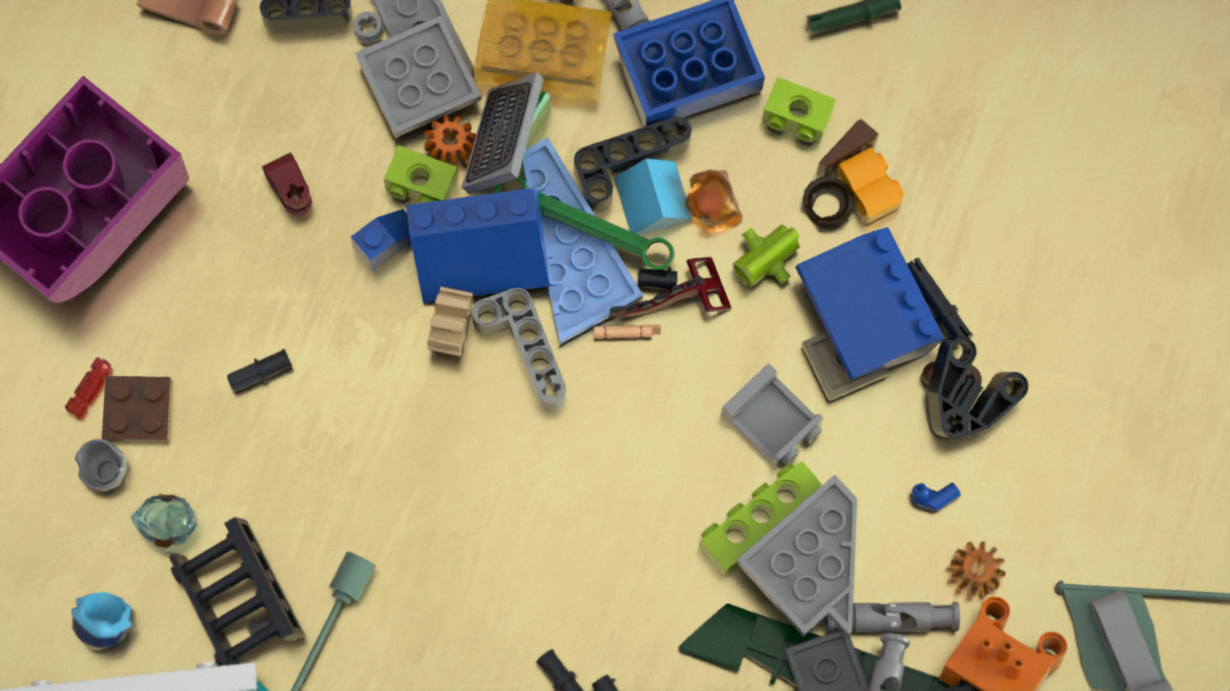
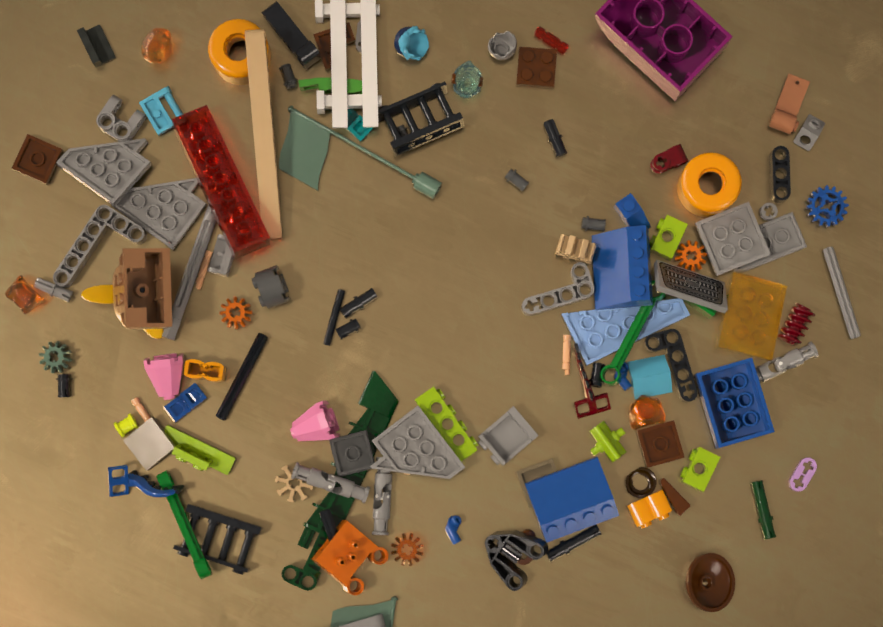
camera: 100 degrees right, 10 degrees up
none -> dark grey pin [504,169,529,191]
none -> dark grey pin [581,216,606,231]
none -> blue arm [614,362,632,391]
none -> reddish brown plate [636,420,685,468]
none -> light orange piece [677,152,742,218]
none -> reddish brown dish [686,553,735,612]

